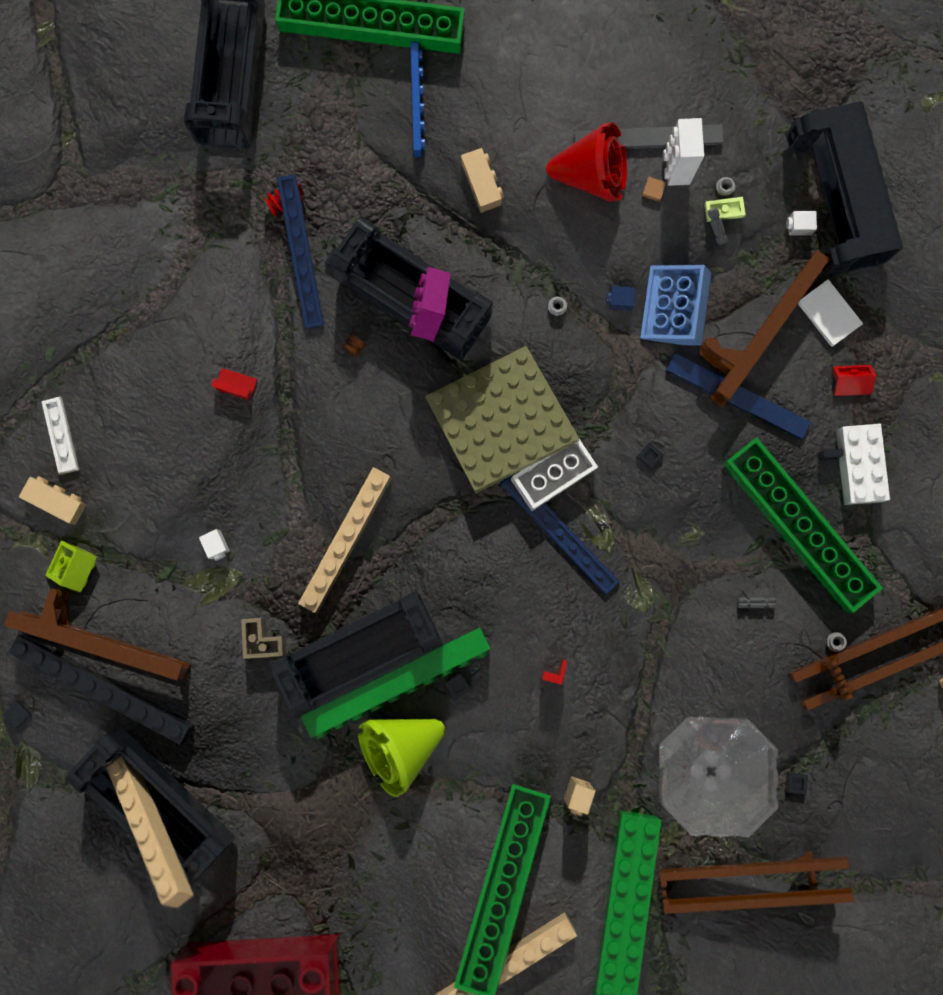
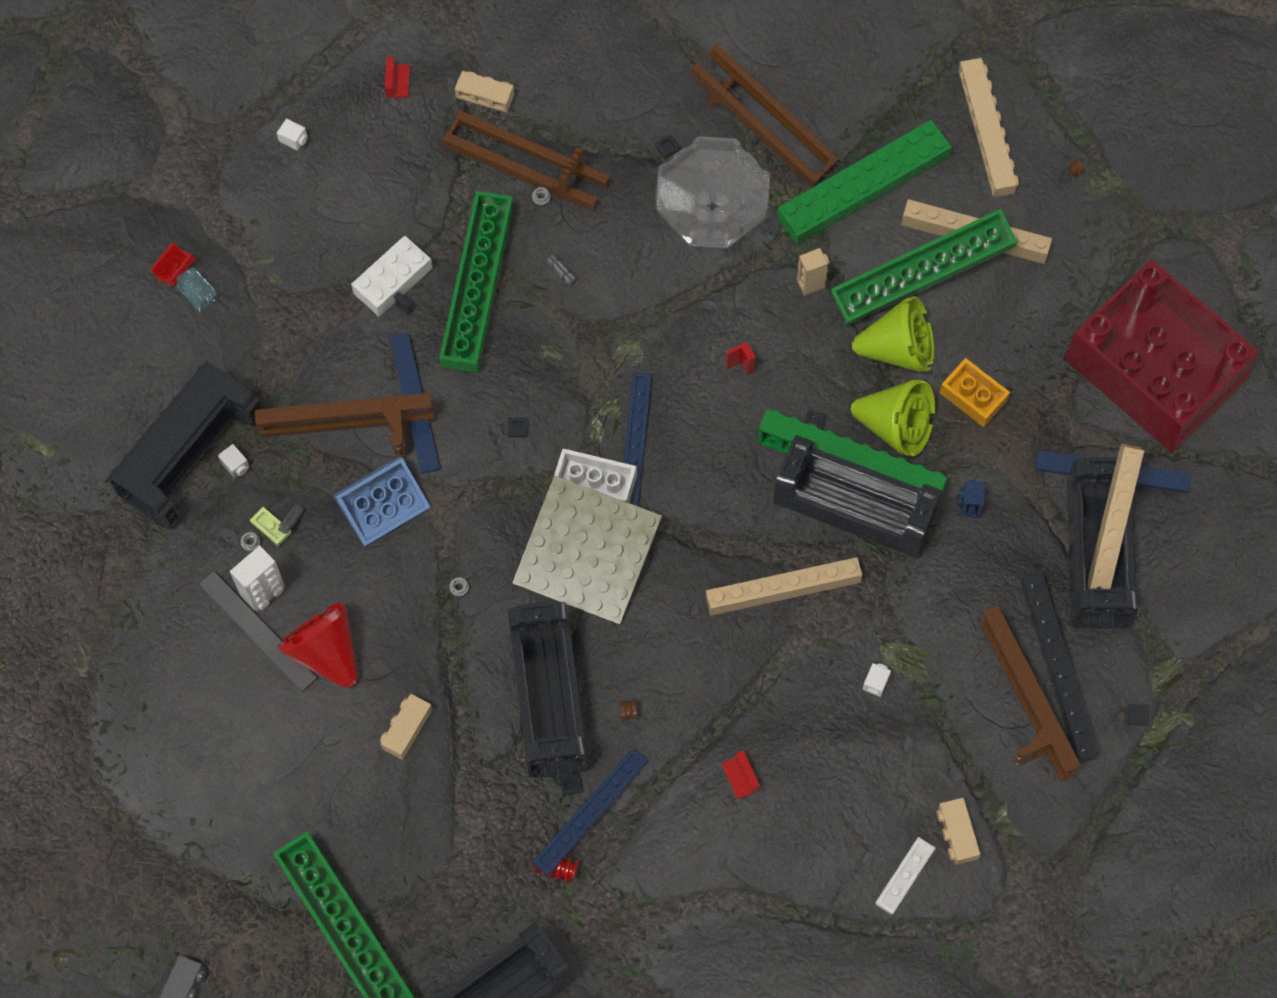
camera: 130 degrees left, 15 degrees down
lime slope [45,540,97,592] -> none
dark tan brick [241,618,286,659] -> none
magenta brick [409,267,451,341] -> none
blue plate [411,42,425,157] -> none
dark blue brick [606,286,635,311] -> none
medium nougat tile [642,177,666,202] -> none
white tile [798,280,863,347] -> none
red panel [832,365,876,396] -> none
none -> lime cone [852,296,934,372]
none -> light orange brick [940,358,1010,427]
none -> dark blue brick [958,480,985,518]
none -> dark blue tile [1035,450,1191,493]

